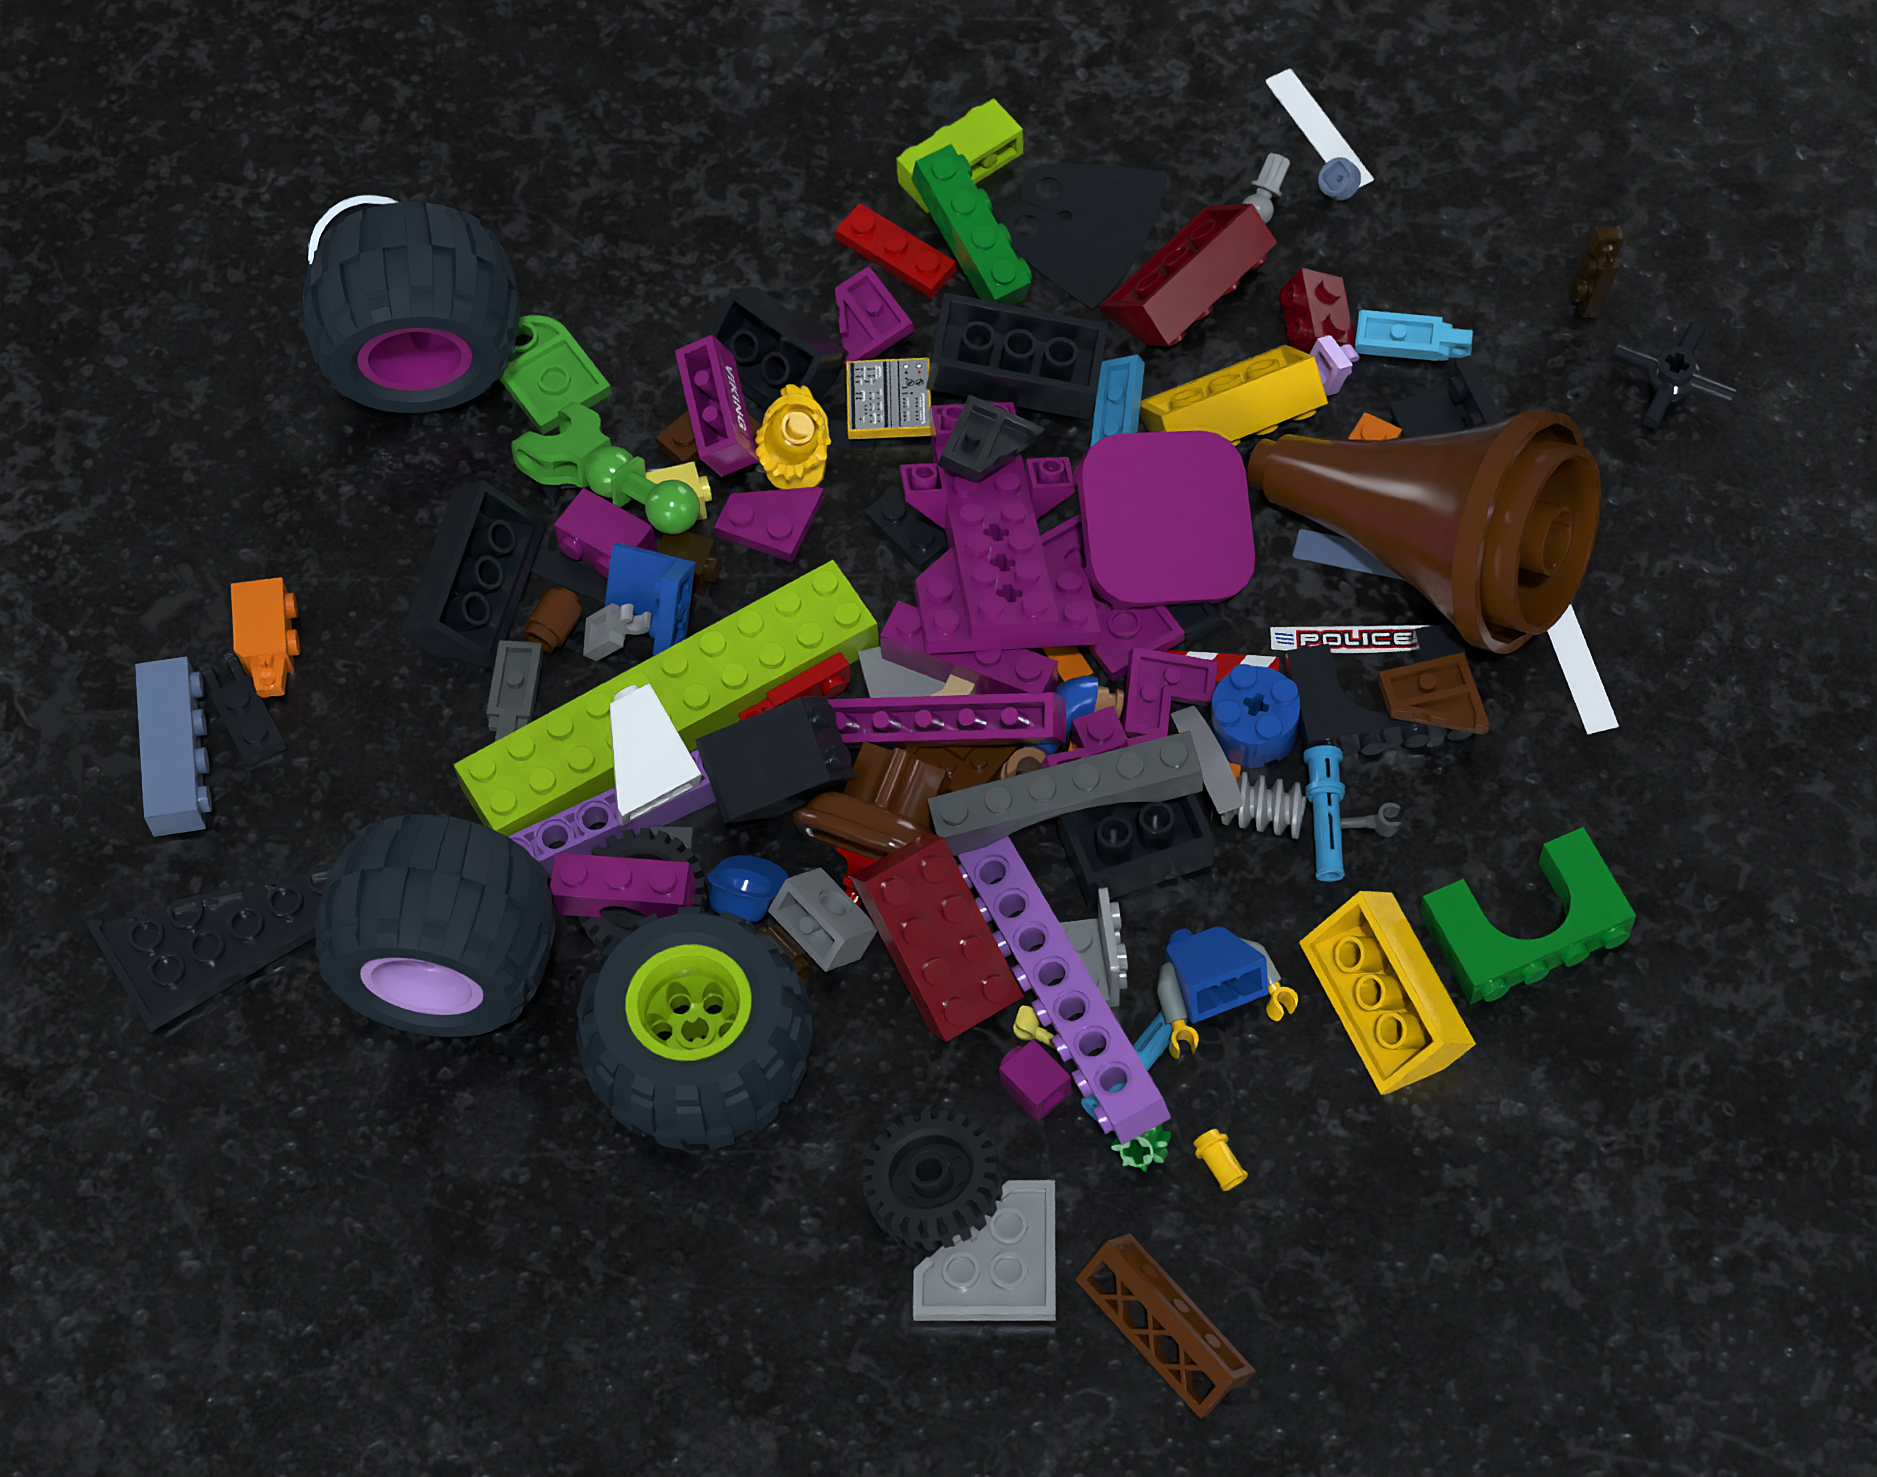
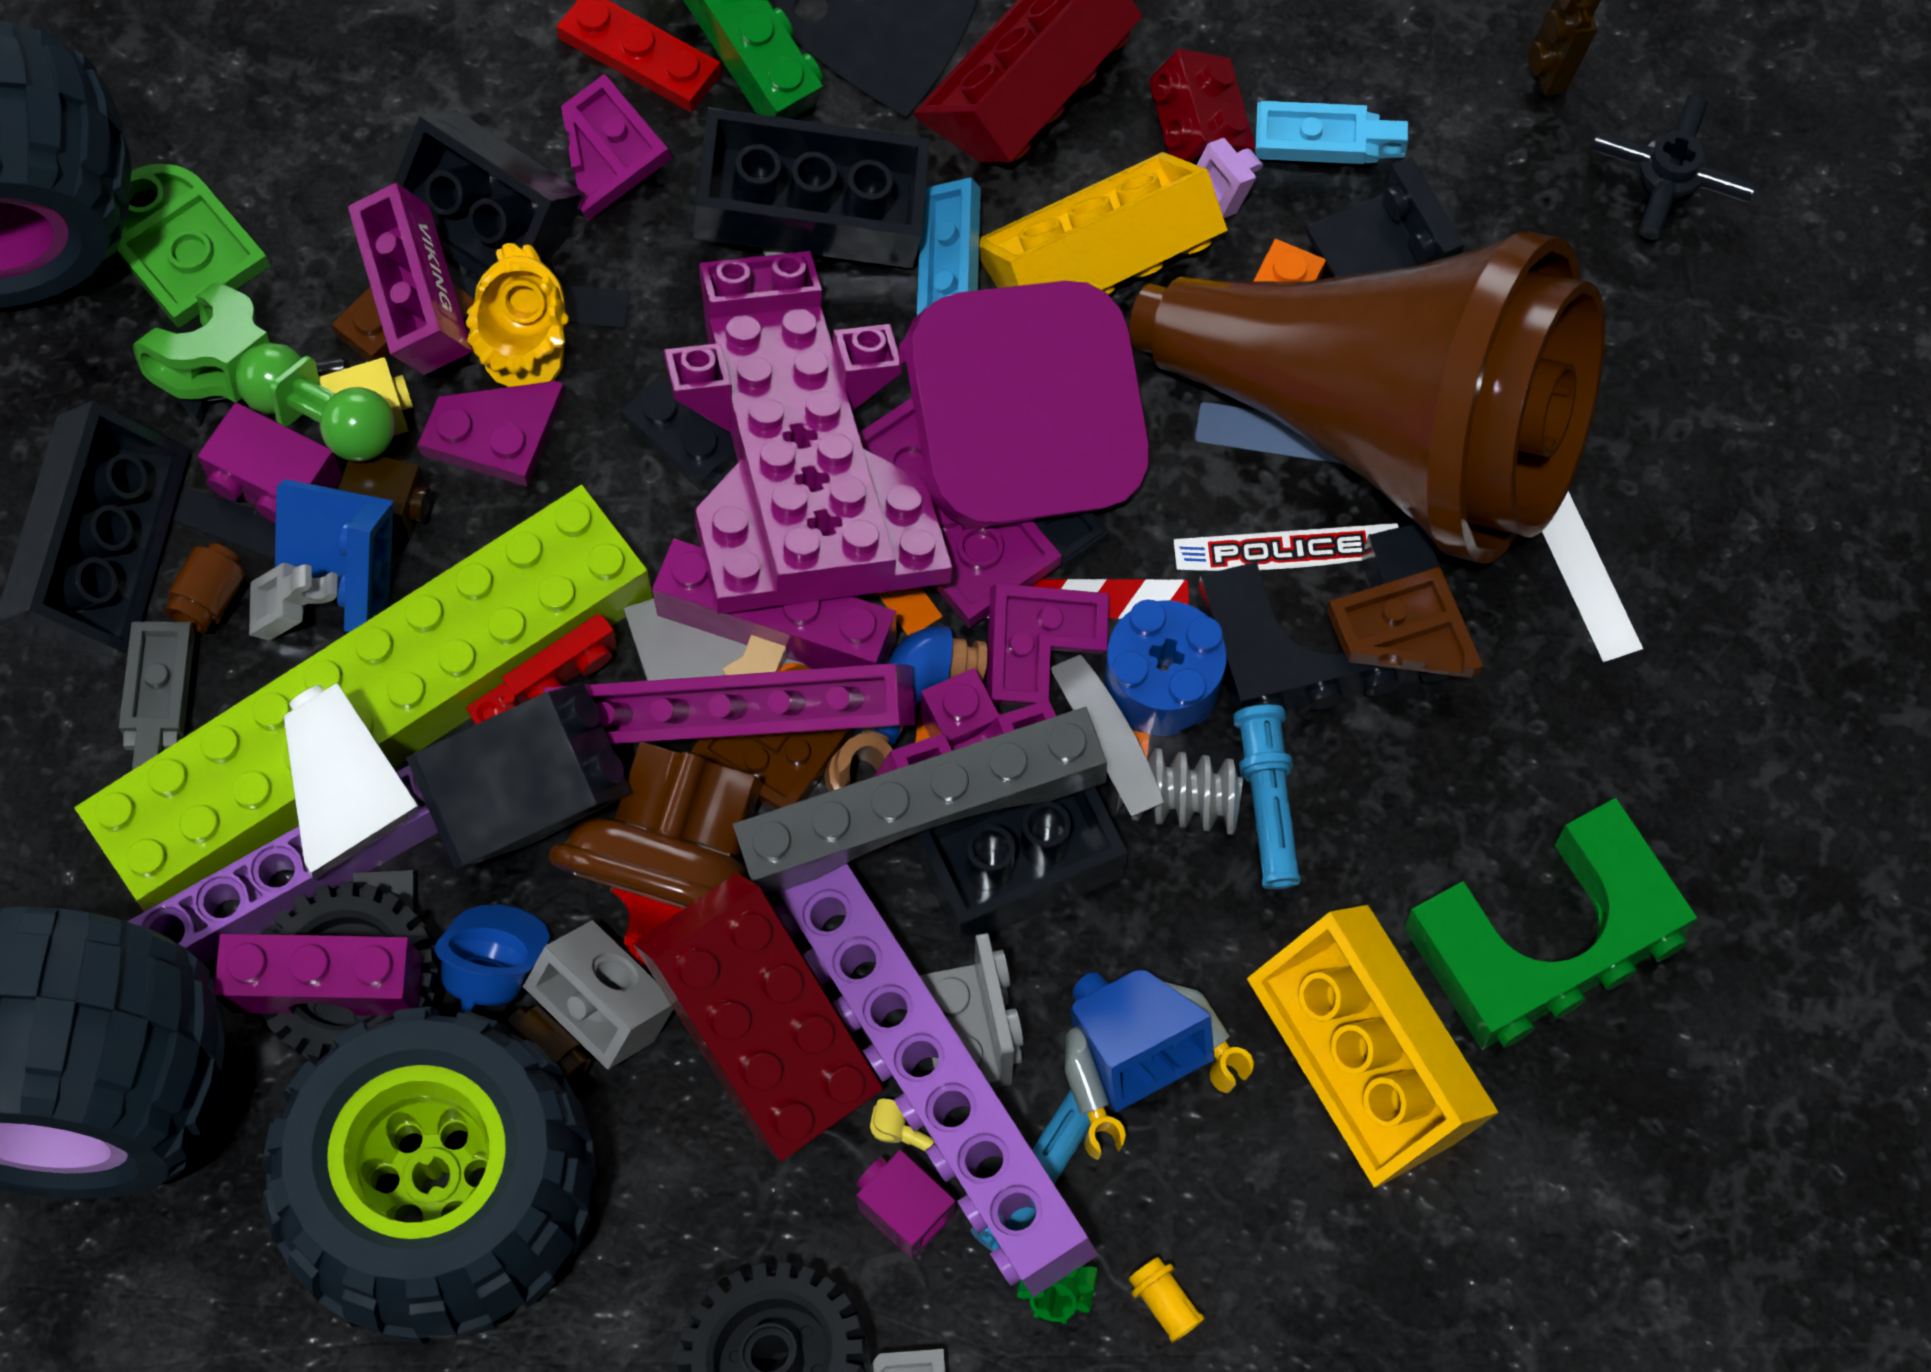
camera: 10 degrees left, 5 degrees up
light grey tile [846,358,931,439] -> none
black wing [937,395,1044,482] -> none
dark grey hand [1340,802,1402,837] -> none

